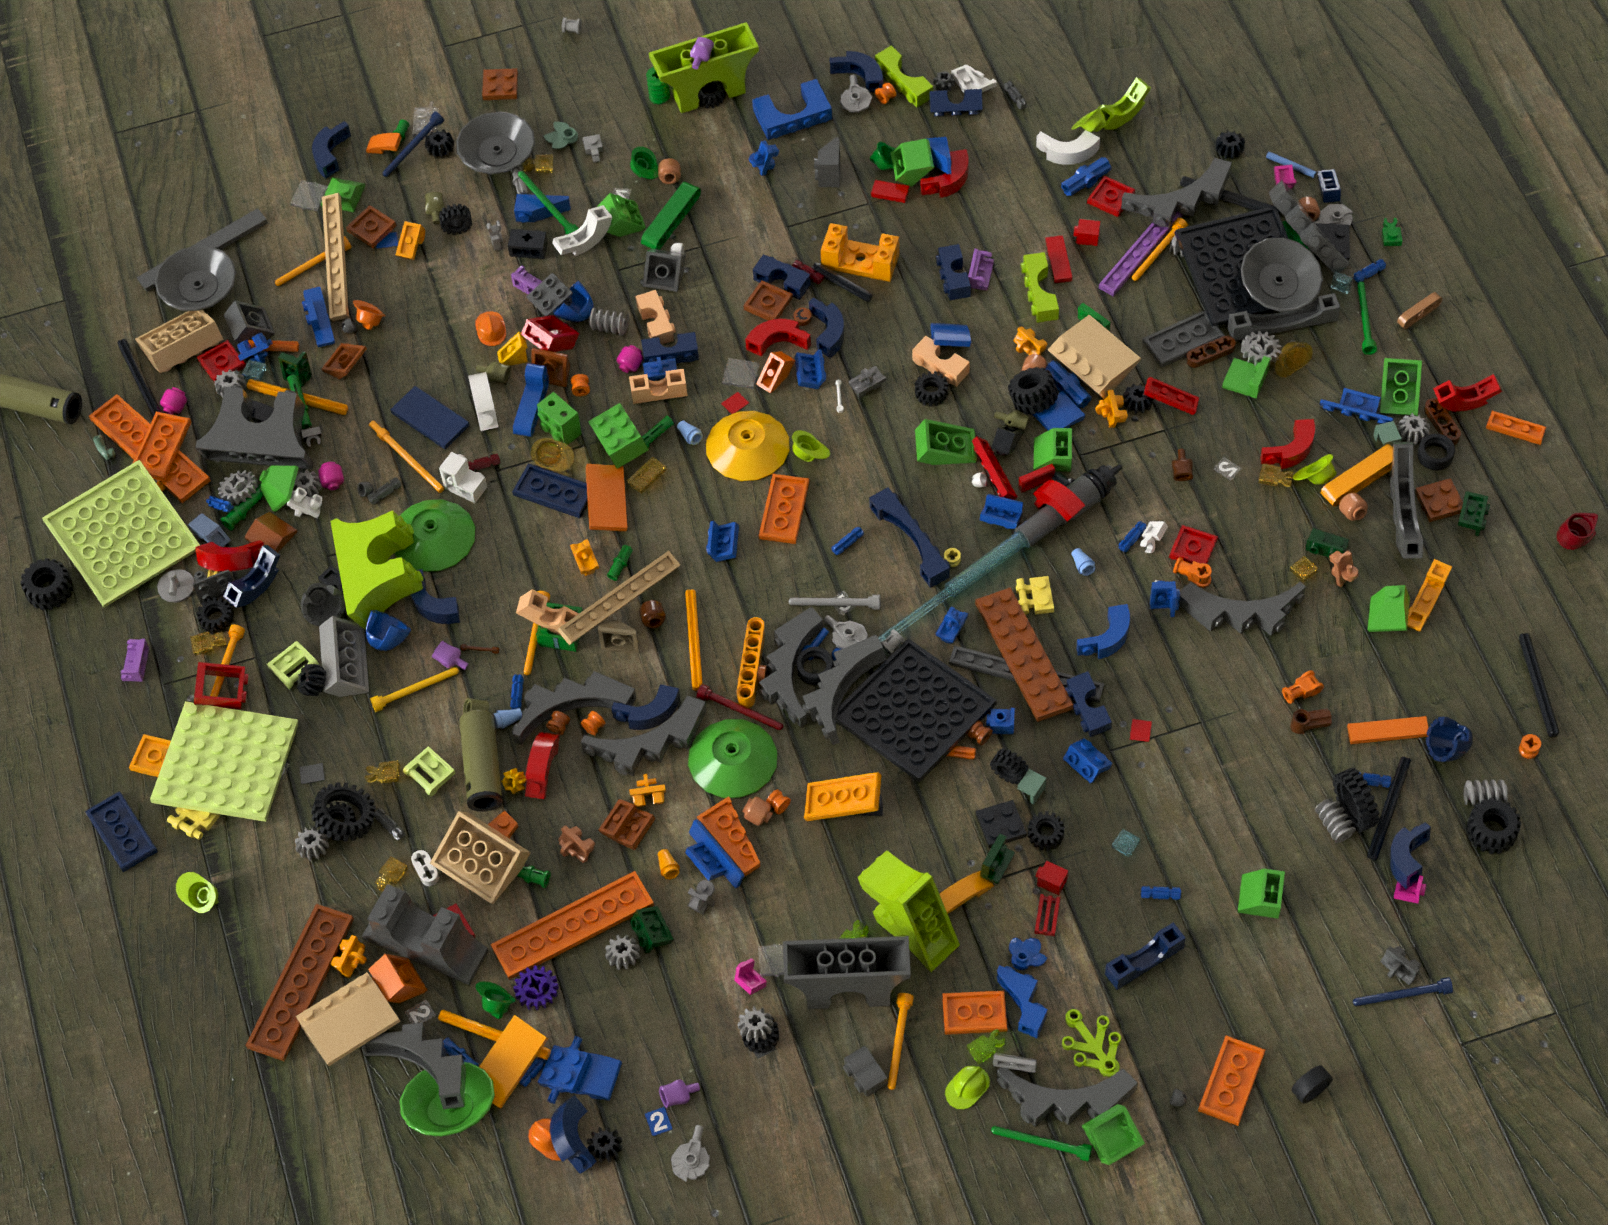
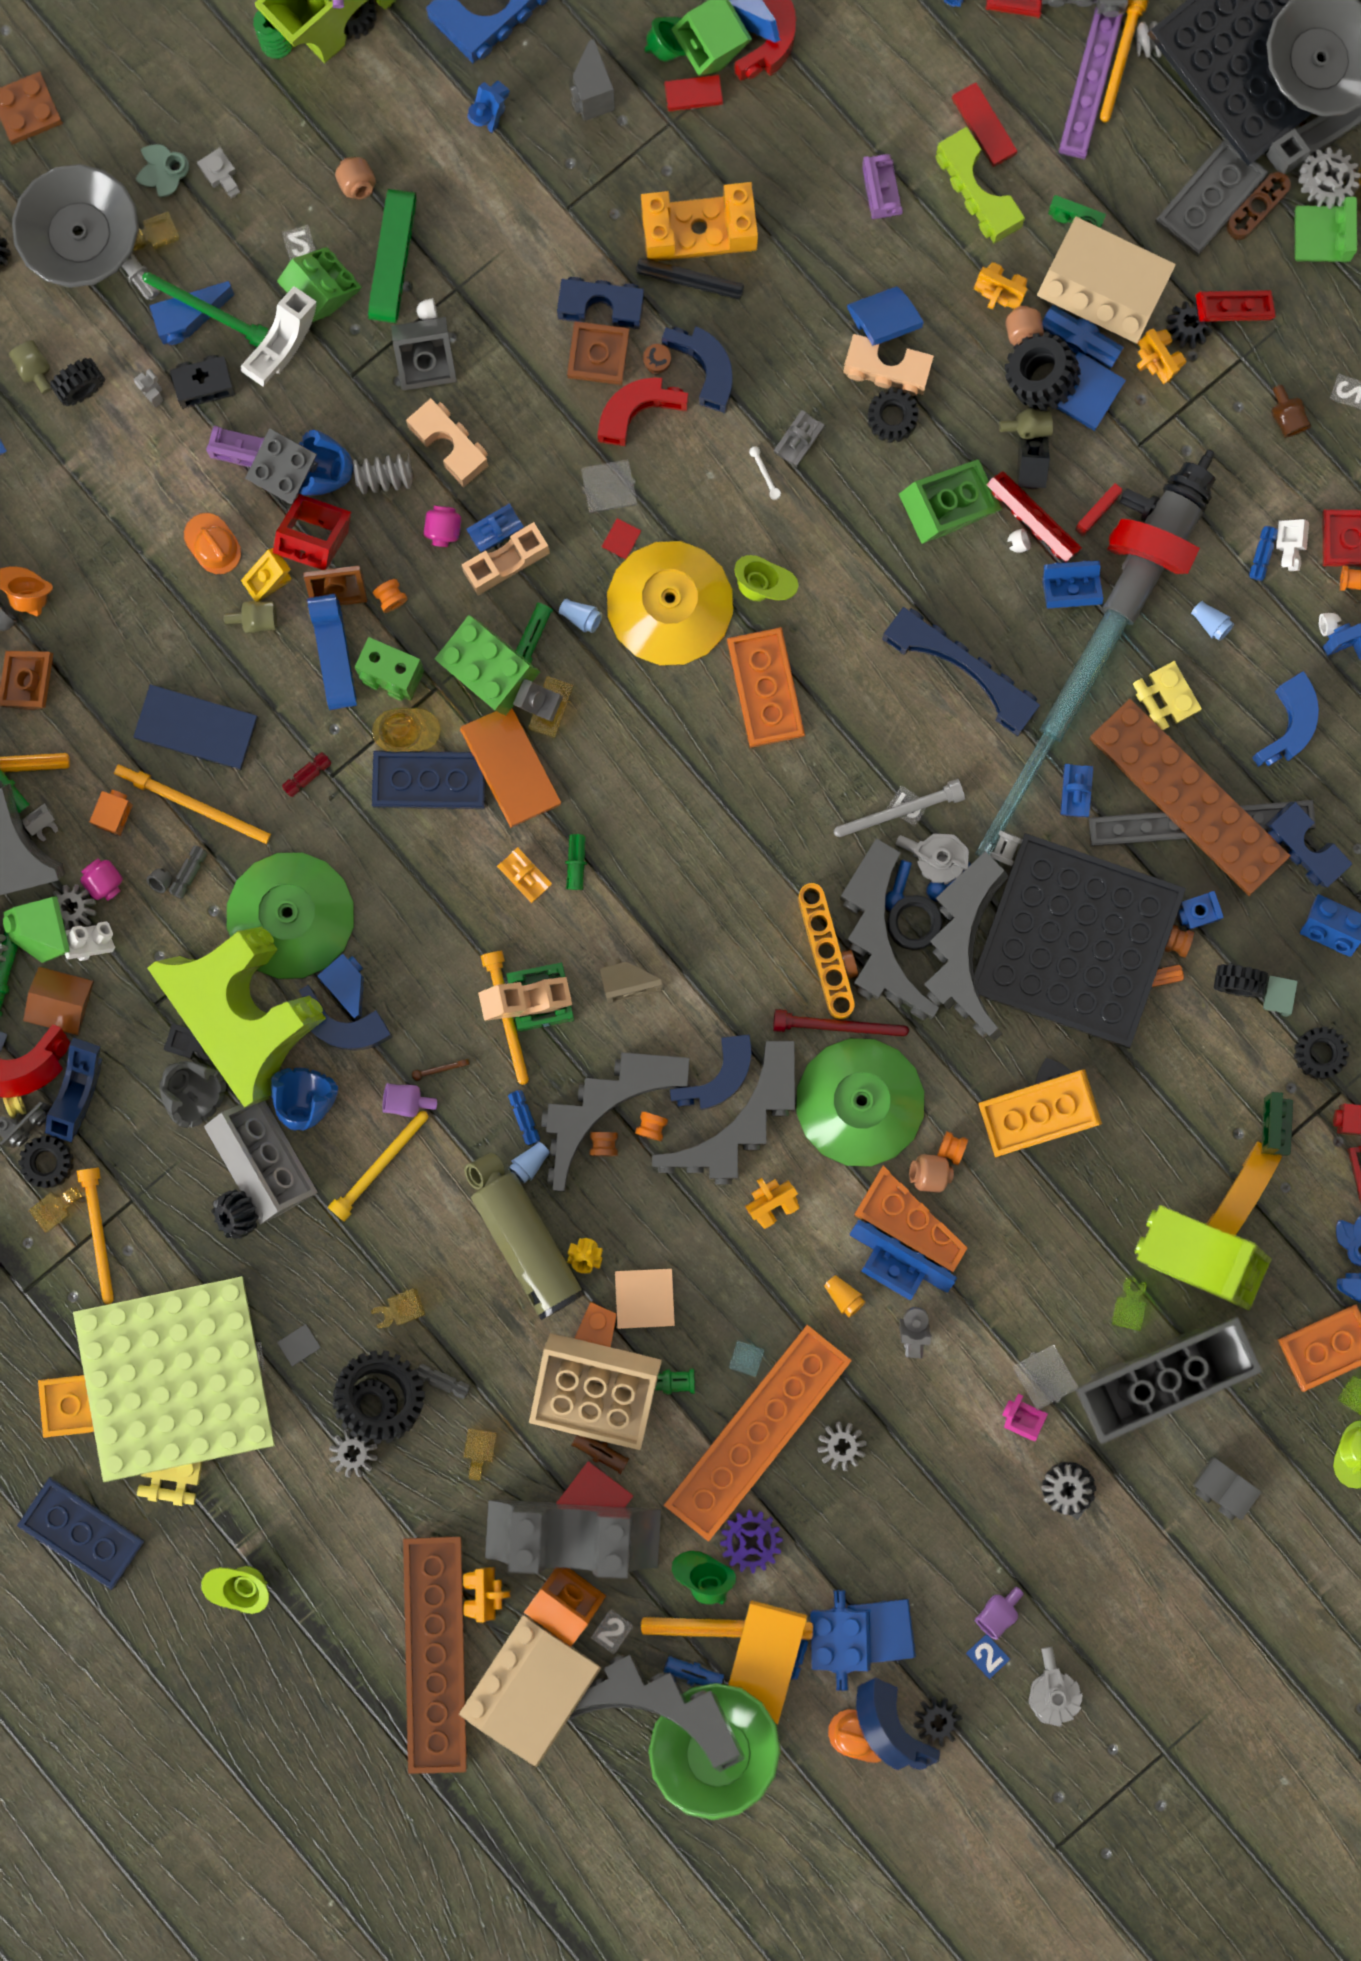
camera: 25 degrees left, 25 degrees up
red window [194,662,249,709] -> none
yellowish green plate [267,641,319,689] -> none
light orange plate [396,221,425,260] -> none
yellowish green plate [403,746,456,796] -> none
white beam [411,850,439,886] -> none
white brick [439,452,487,503] -> none
white arch [468,372,499,431] -> none
red arch [525,732,560,799] -> none
tan plate [557,551,680,645] -> none
nougat hips [559,826,595,863] -> none
dark orange slope [599,799,655,850] -> none
green piece [630,146,658,179] -> none
dark green bracket [630,906,673,954] -> none
reddish brown head [639,600,666,628] -> none
dark blue arch [641,332,699,363] -> none
light orange axle [685,589,702,691] -> none
blue bracket [706,521,739,562] -> none
orange slope [756,351,795,393] -> none
dark red axle [792,260,824,284] -> none
blue bracket [794,350,826,389] -> none
blue axle [831,527,864,555] -> none
light orange piece [887,993,914,1090] -> none
dark blue arch [935,244,971,301] -> none
light yellow bush [944,548,961,567] -> none
black plate [975,800,1027,848] -> none
bright green slope [1034,428,1072,472] -> none
red brick [1073,219,1100,246] -> none
none -> orange brick [89,790,133,836]
none -> blue slope [317,954,364,1021]
none -> flat silver bracket [513,679,563,721]
none -> reddish brown pin [571,1435,630,1475]
none -> light nougat tile [615,1269,675,1329]
none -> clear light blue plate [729,1341,764,1377]

